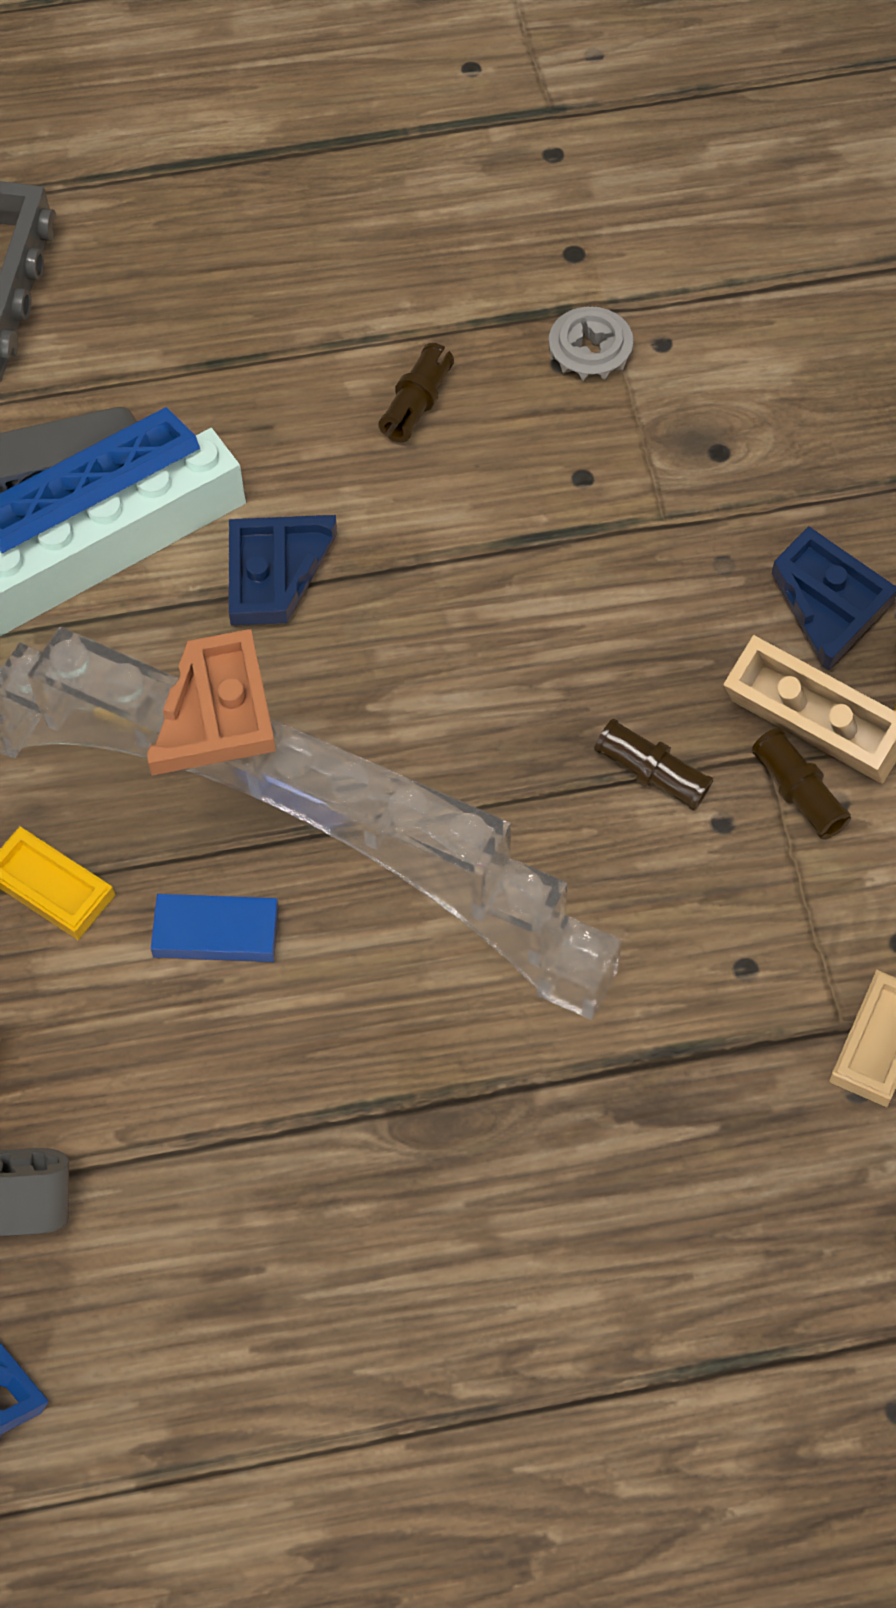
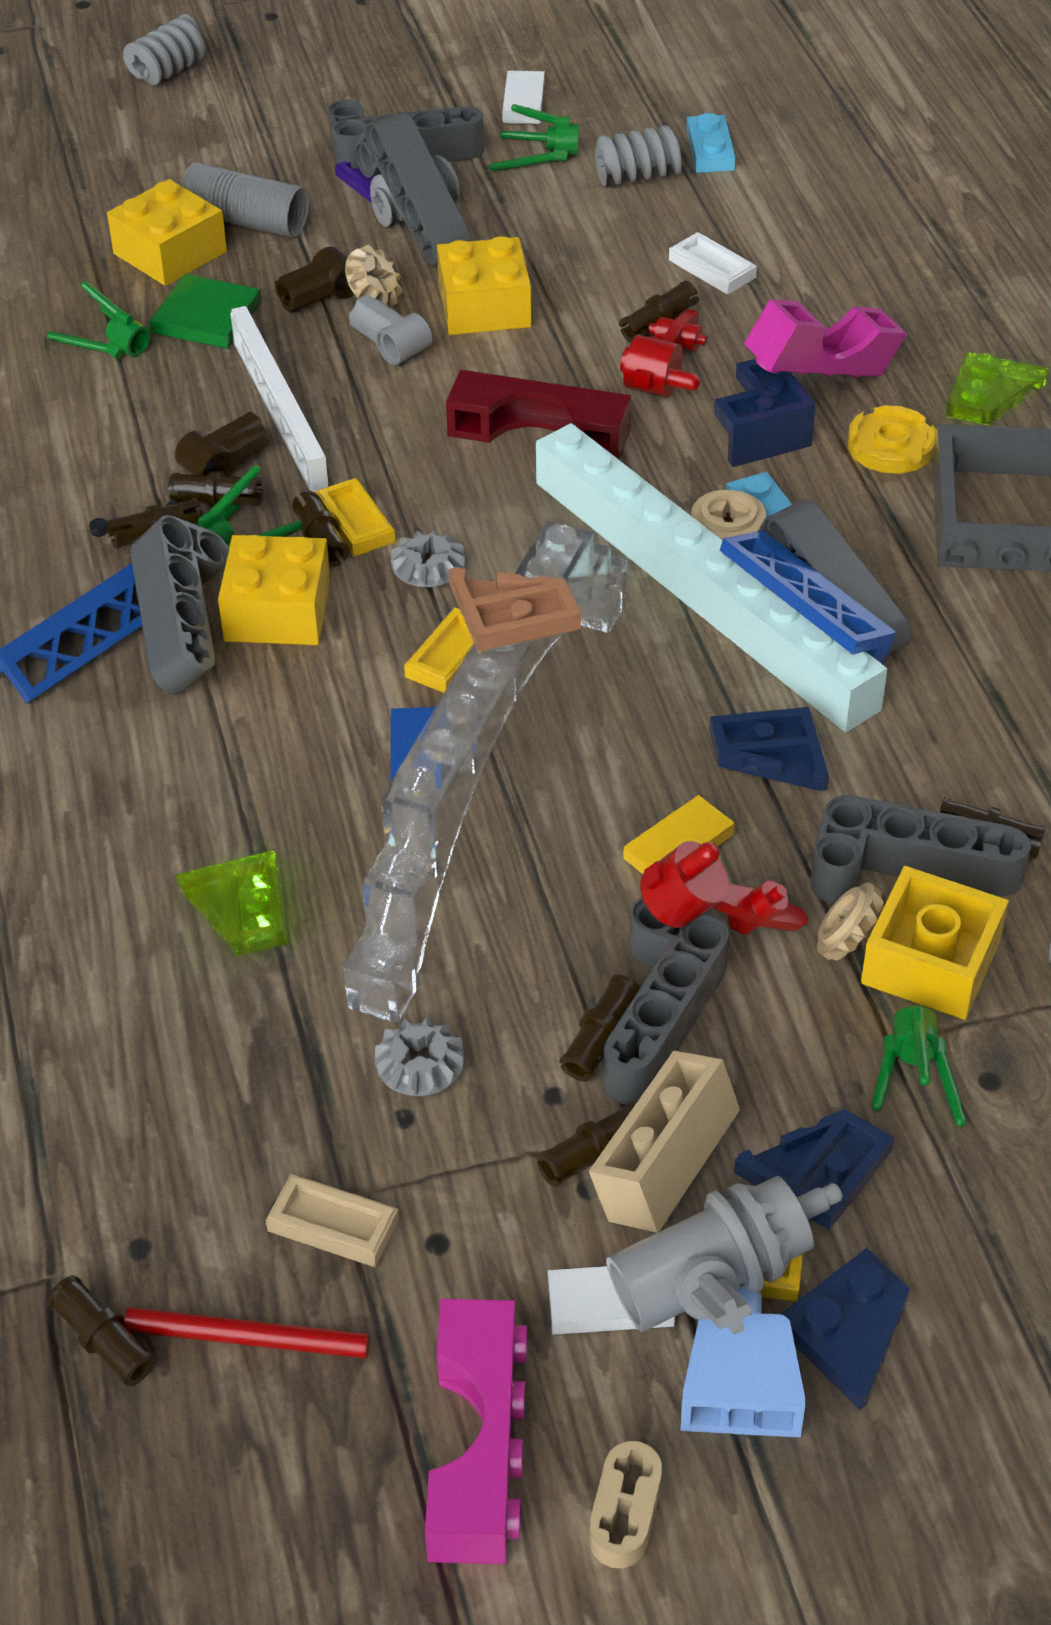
camera: 85 degrees right, 15 degrees down
none -> clear neon green wing [175,850,288,956]
none -> light grey gear [375,1016,465,1096]
none -> dark grey beam [603,897,729,1104]
none -> yellow tile [623,795,735,874]
none -> red piece [640,841,808,935]
none -> dark grey beam [811,795,1031,903]
none -> tan gear [817,883,884,961]
none -> yellow brick [861,865,1009,1020]
none -> green plant [871,1005,966,1127]

